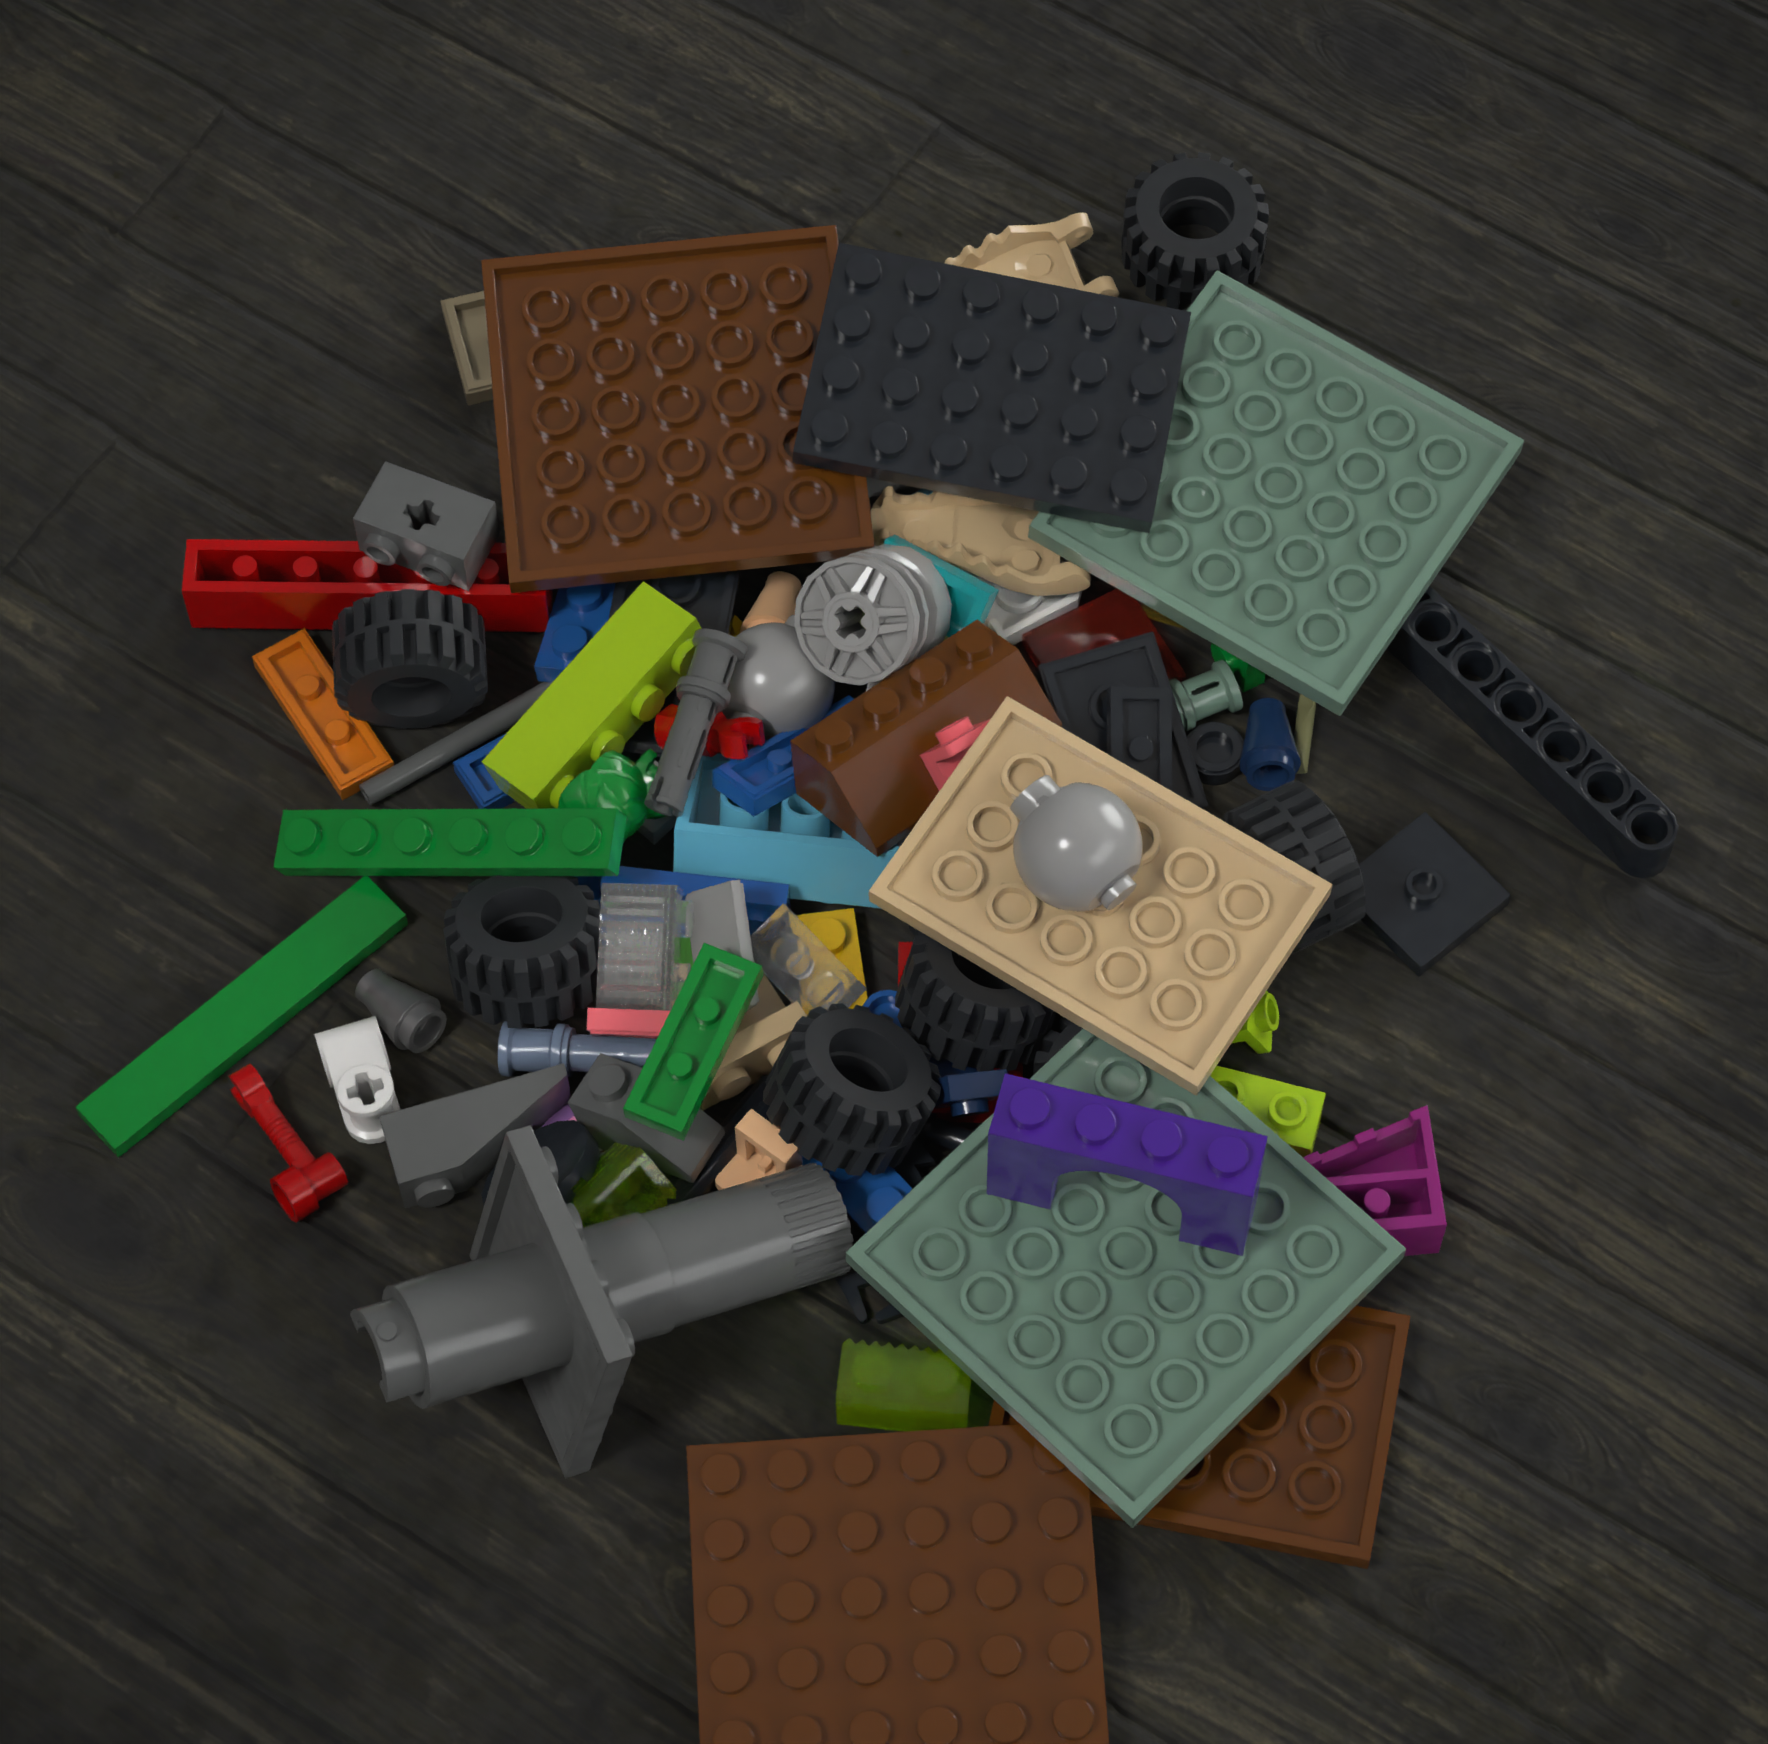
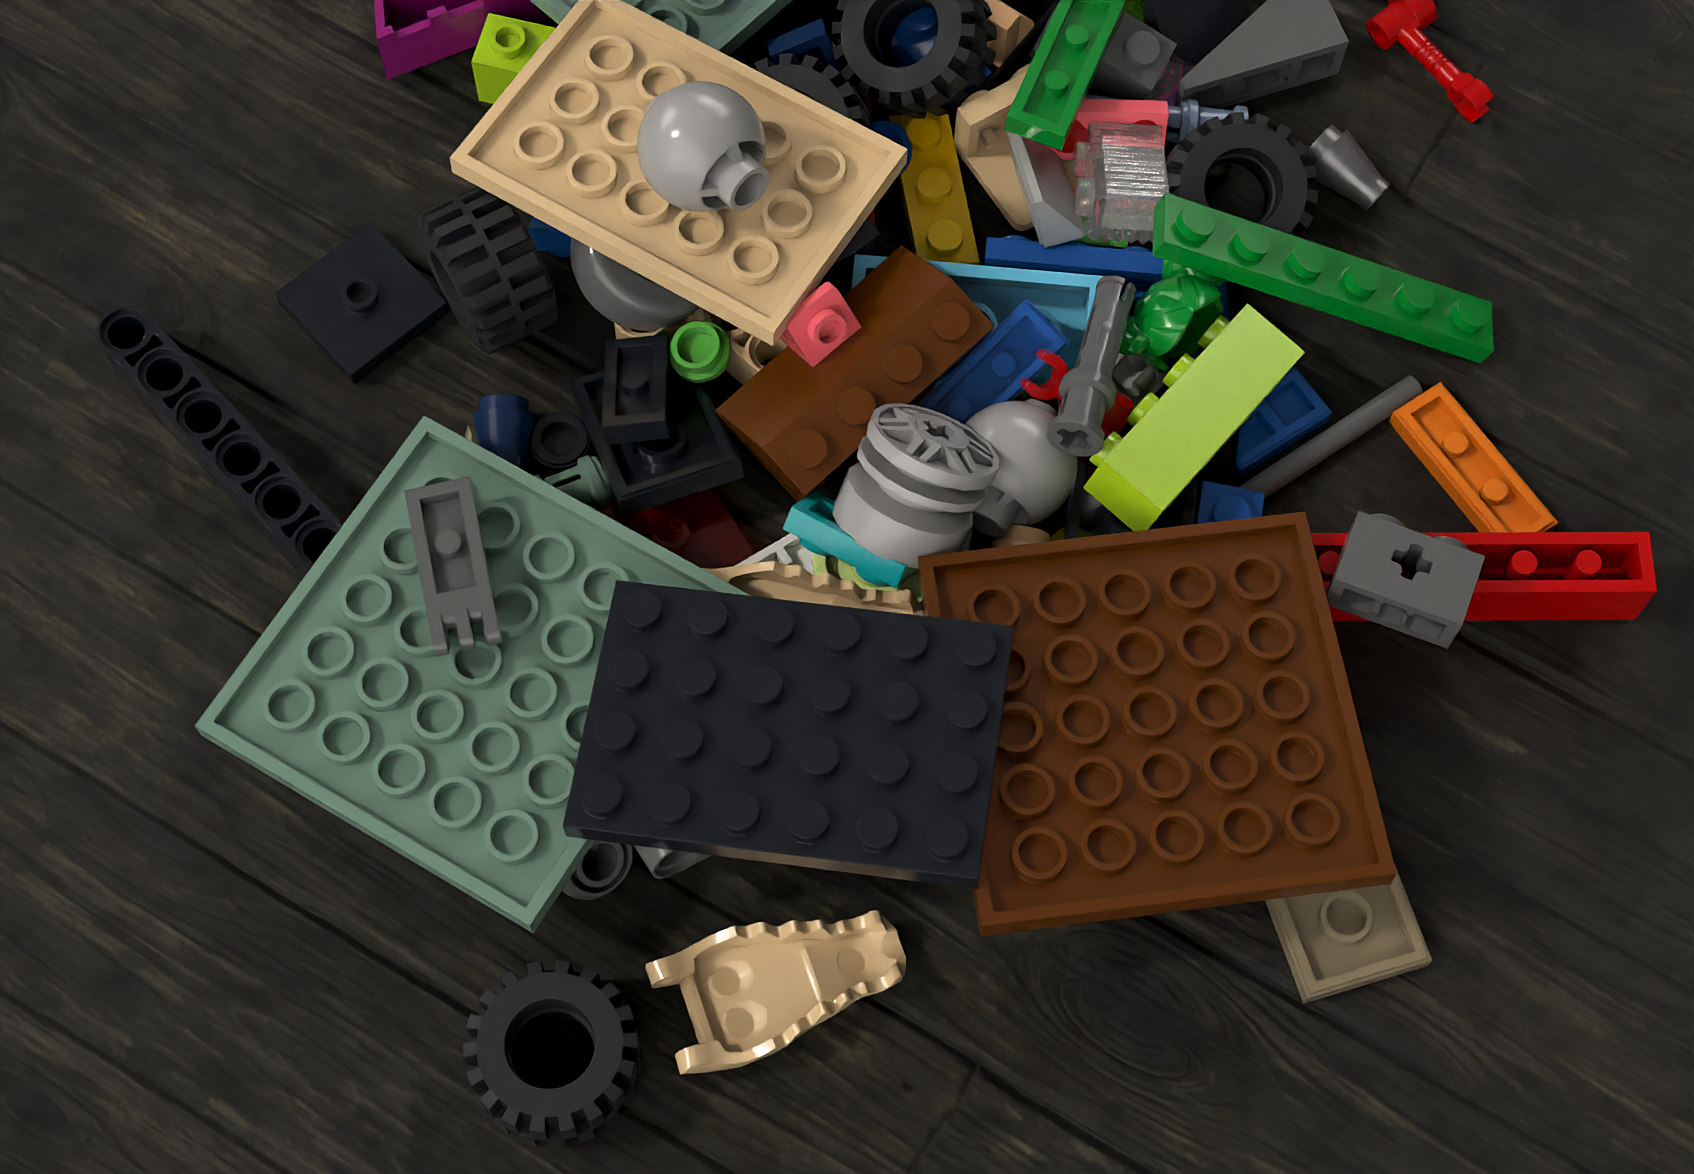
camera: 175 degrees right, 5 degrees up
green tile [75,876,408,1158] -> none
white piece [314,1016,400,1144] -> none
black tyre [332,589,488,729] -> none
clear plate [750,903,867,1015] -> none
none -> dark grey hinge [404,477,503,657]

